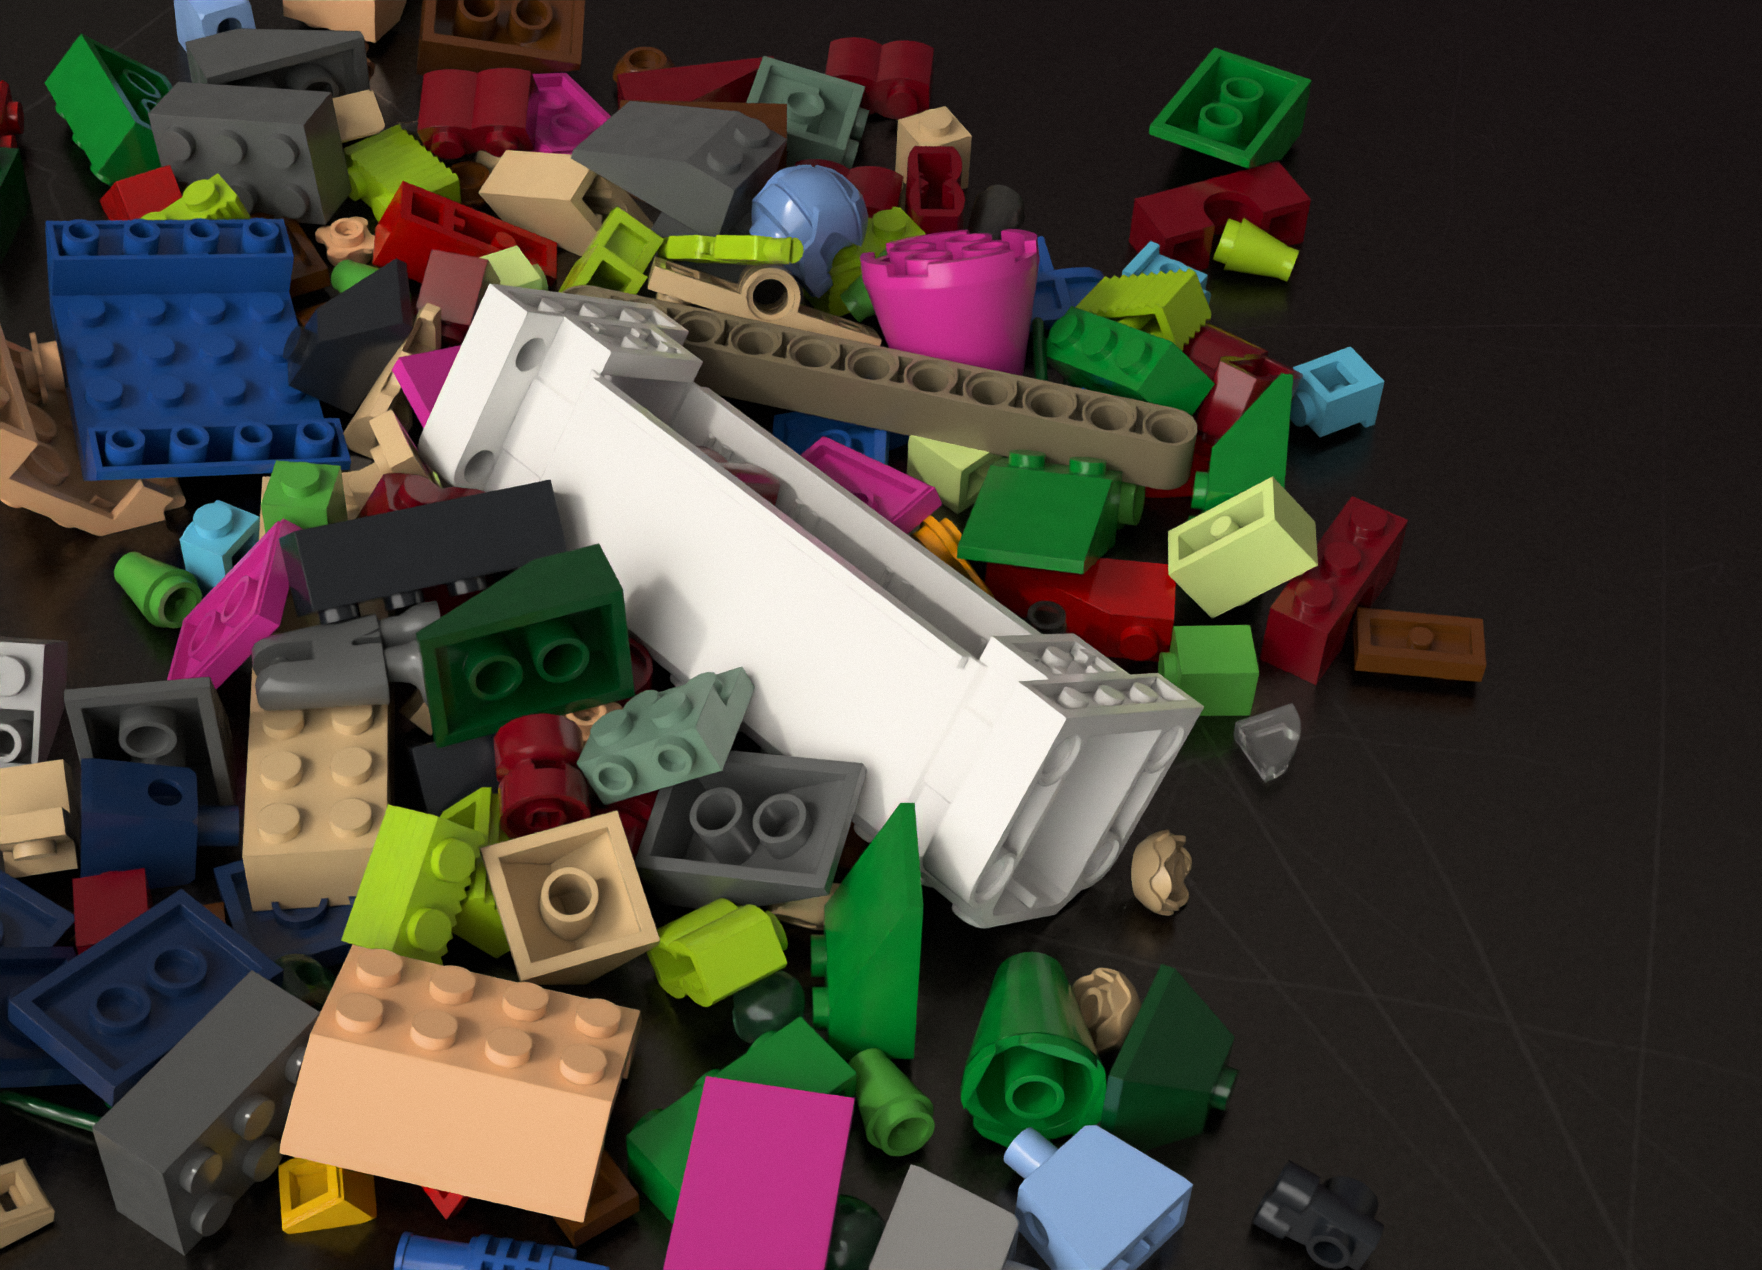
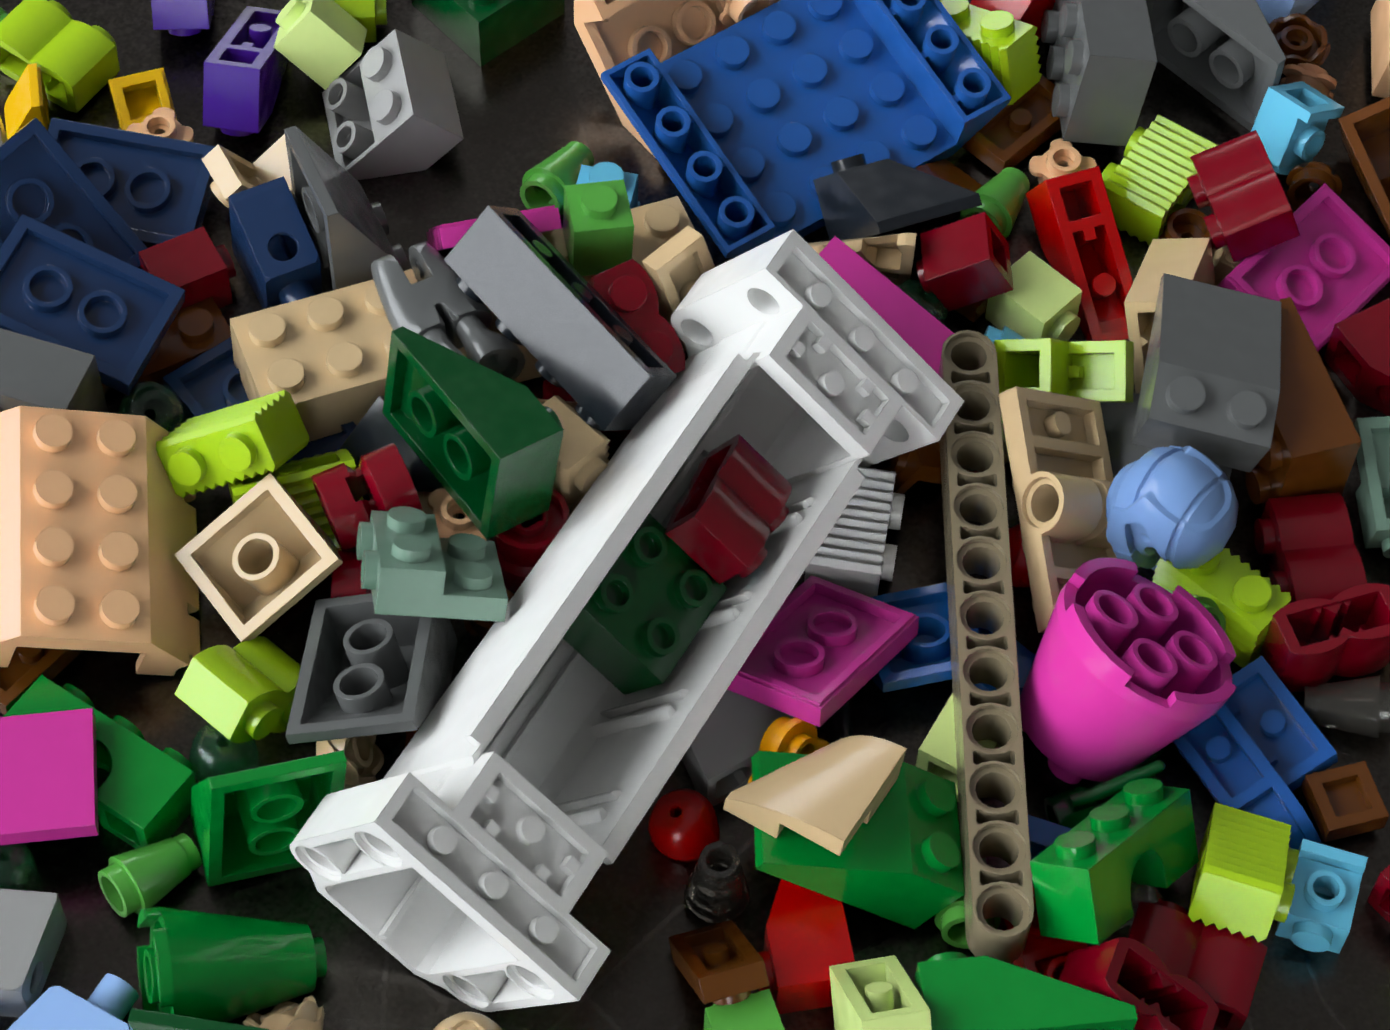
camera: 75 degrees right, 10 degrees up
tan slope [332,89,385,143] -> none
lime piece [657,235,804,266] -> none
none -> reddish brown plate [668,920,769,1005]
none -> tan slope [723,735,907,856]
none -> medium azure brick [1251,81,1344,175]
none -> reddish brown plate [1301,761,1389,843]

